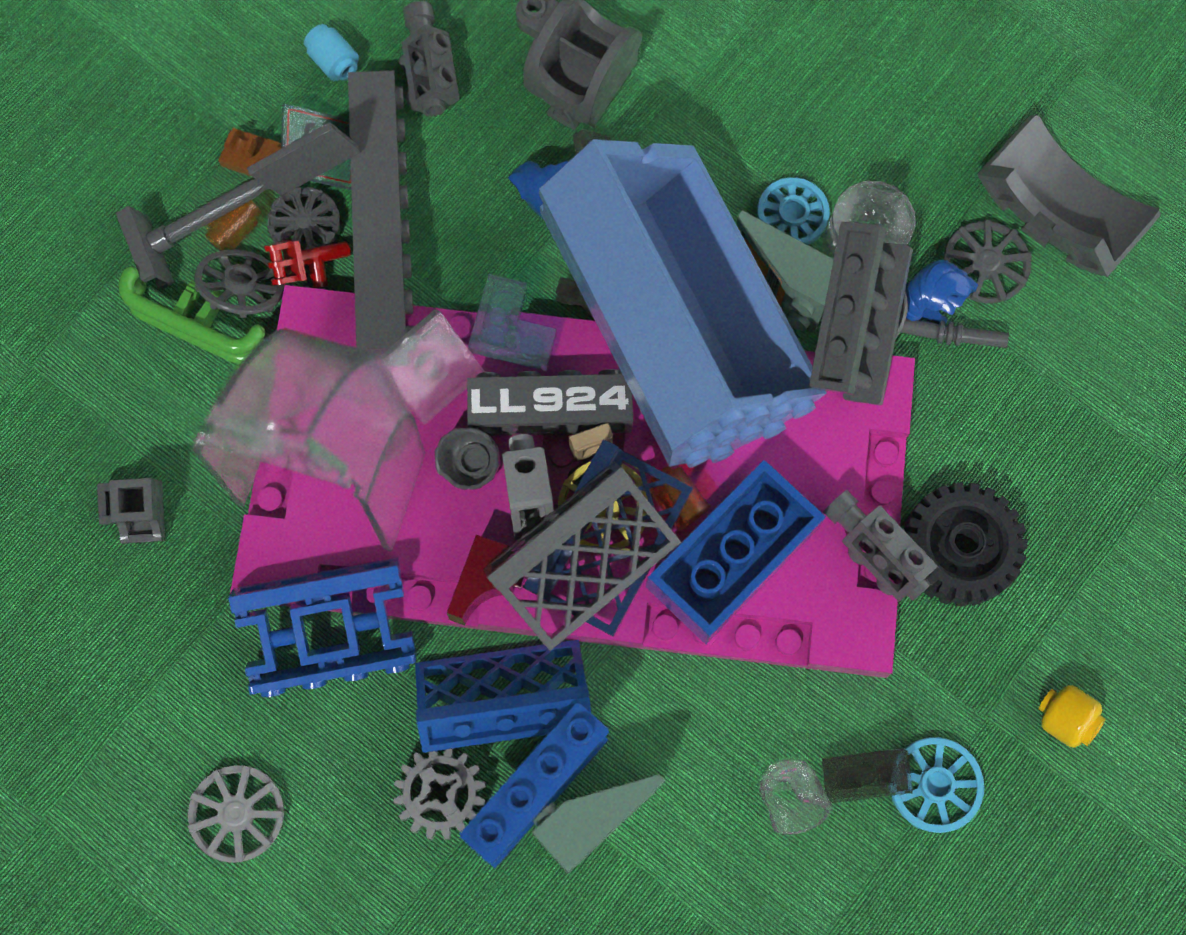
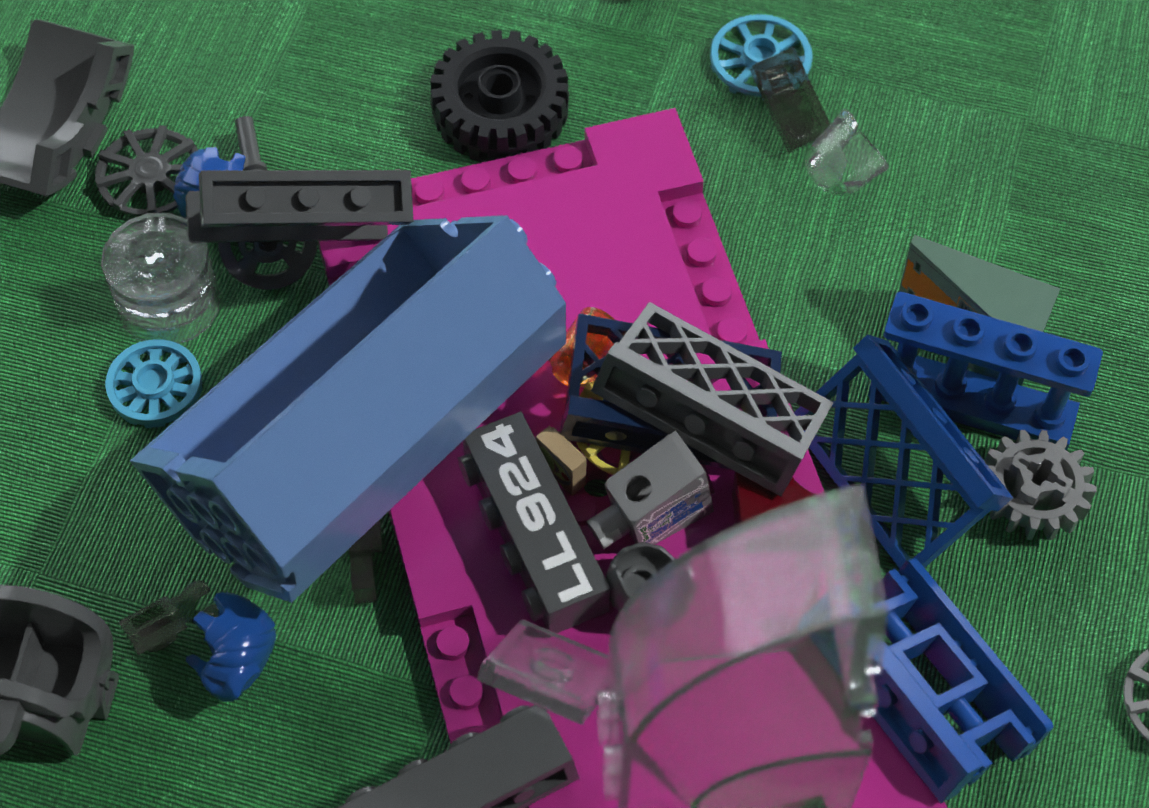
camera: 110 degrees left, 15 degrees down
clear light blue plate [468,274,556,371] -> none
blue brick [646,460,826,644] -> none
sand green slope [736,210,834,334] -> none
dark grey brick [823,490,938,602] -> none

